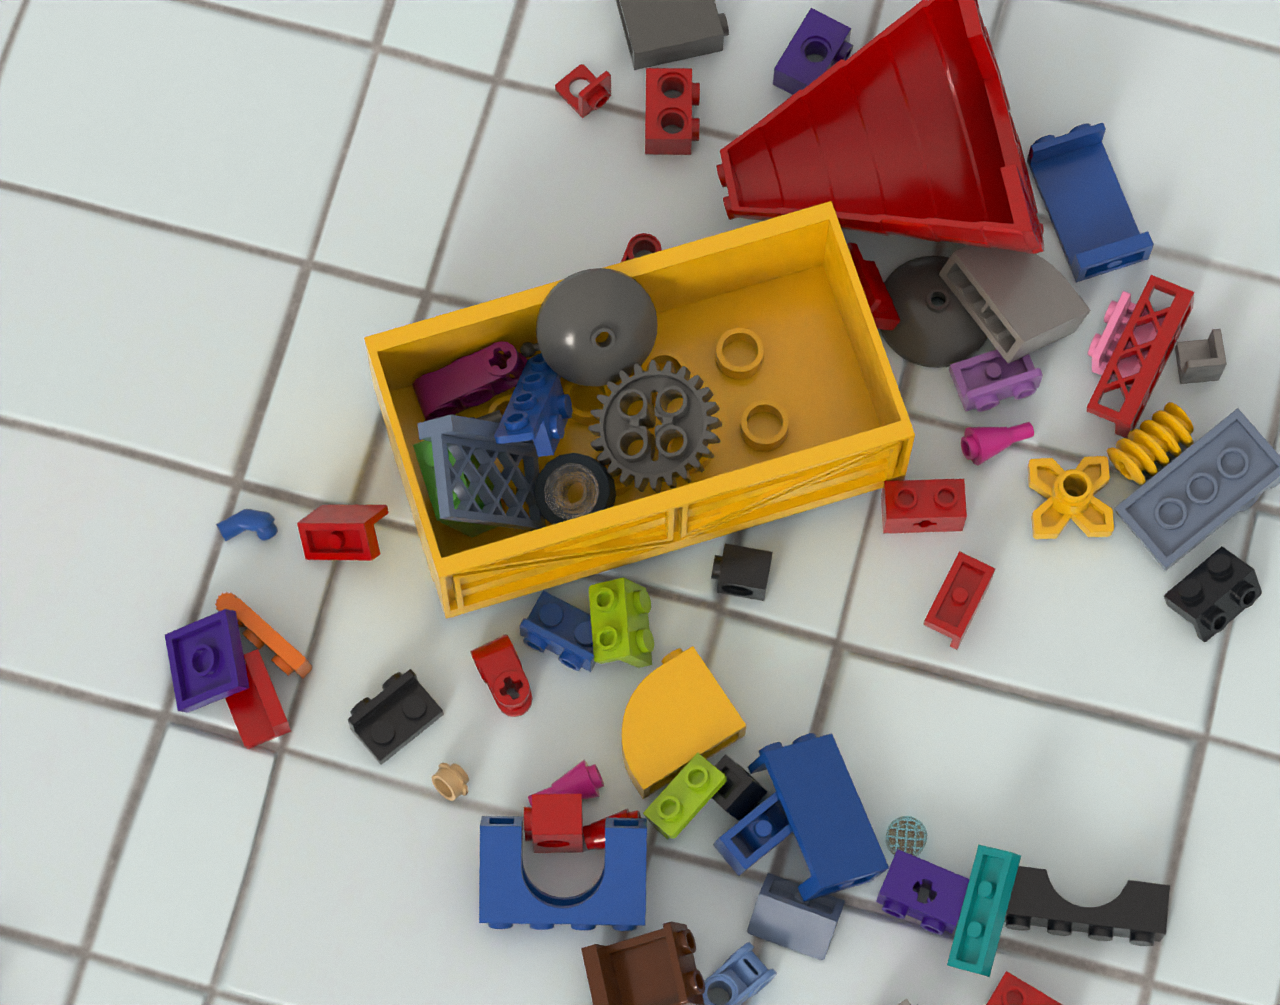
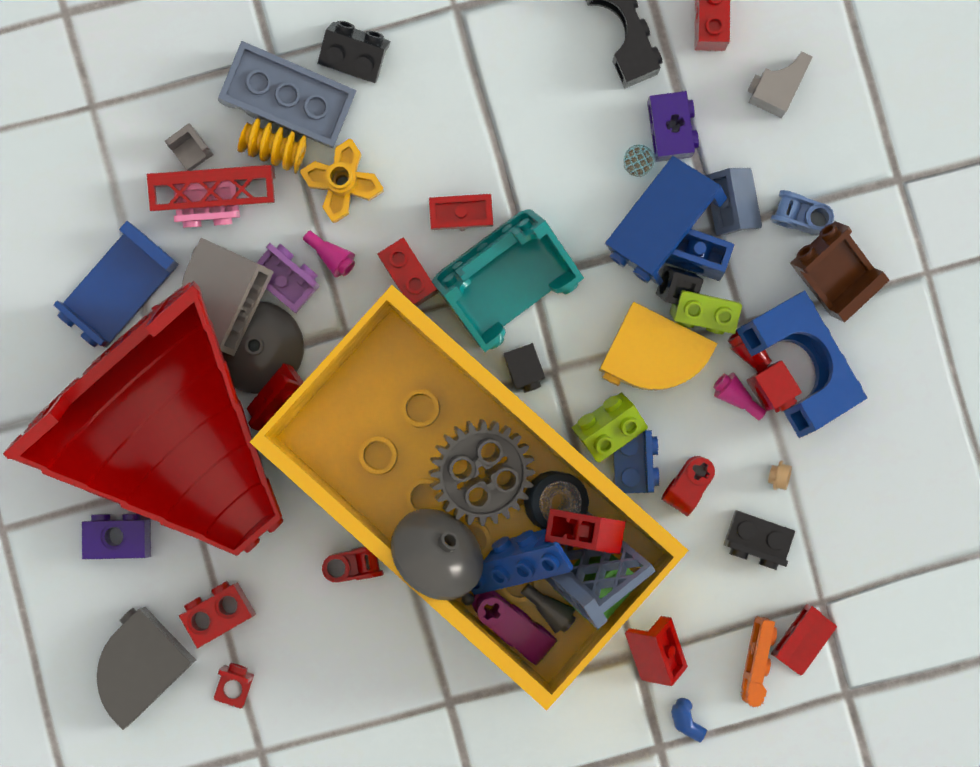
camera: 120 degrees left, 15 degrees up
dark purple plate [165,609,249,713] -> none
teal plate [947,845,1021,977] -> none
none -> teal windscreen [432,209,584,352]
none -> red brick [545,508,626,554]

